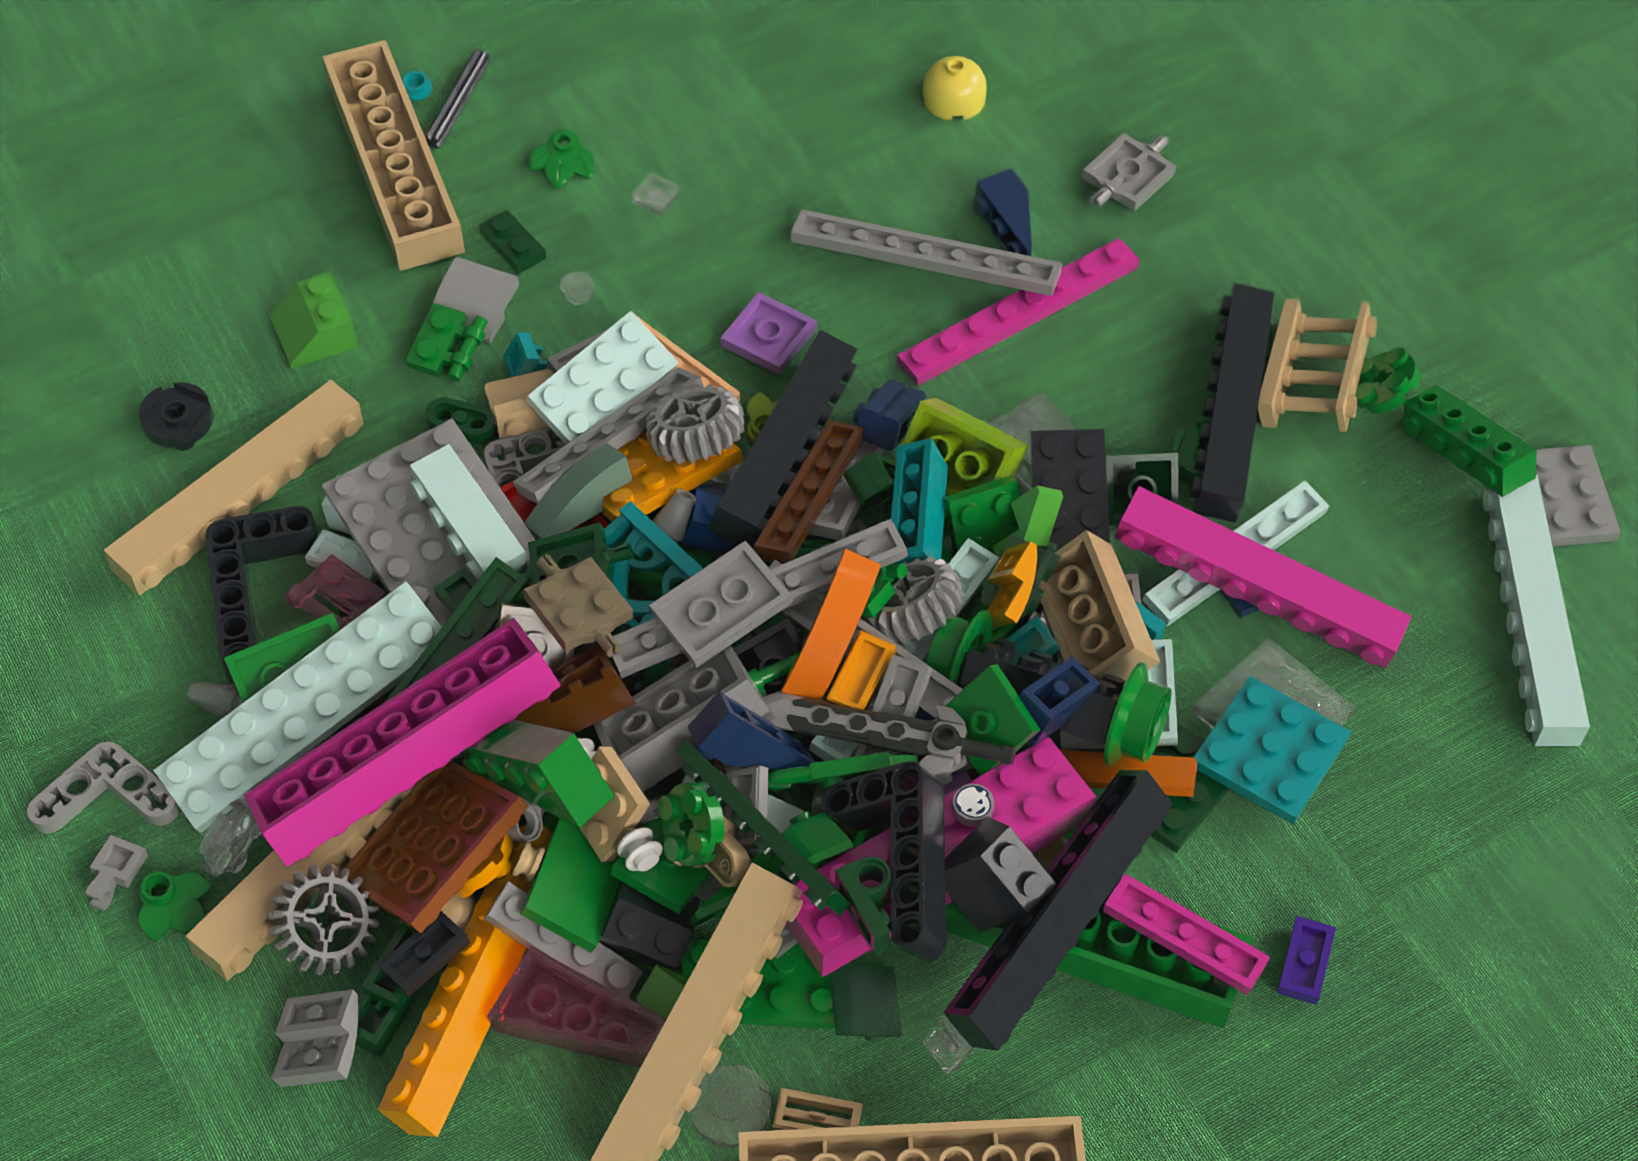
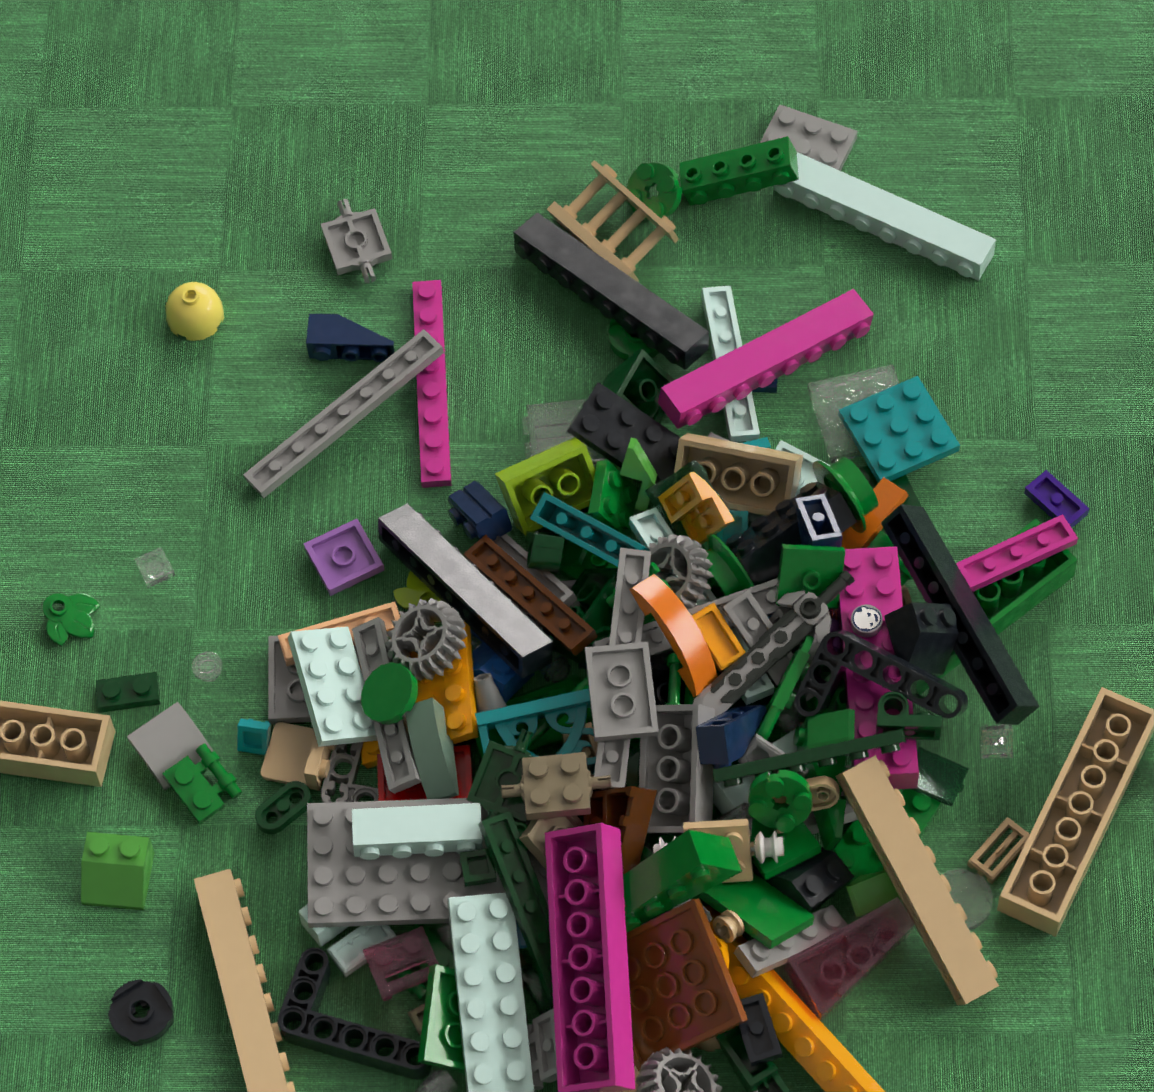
camera: 55 degrees left, 5 degrees up
none -> green tile [361,662,418,725]

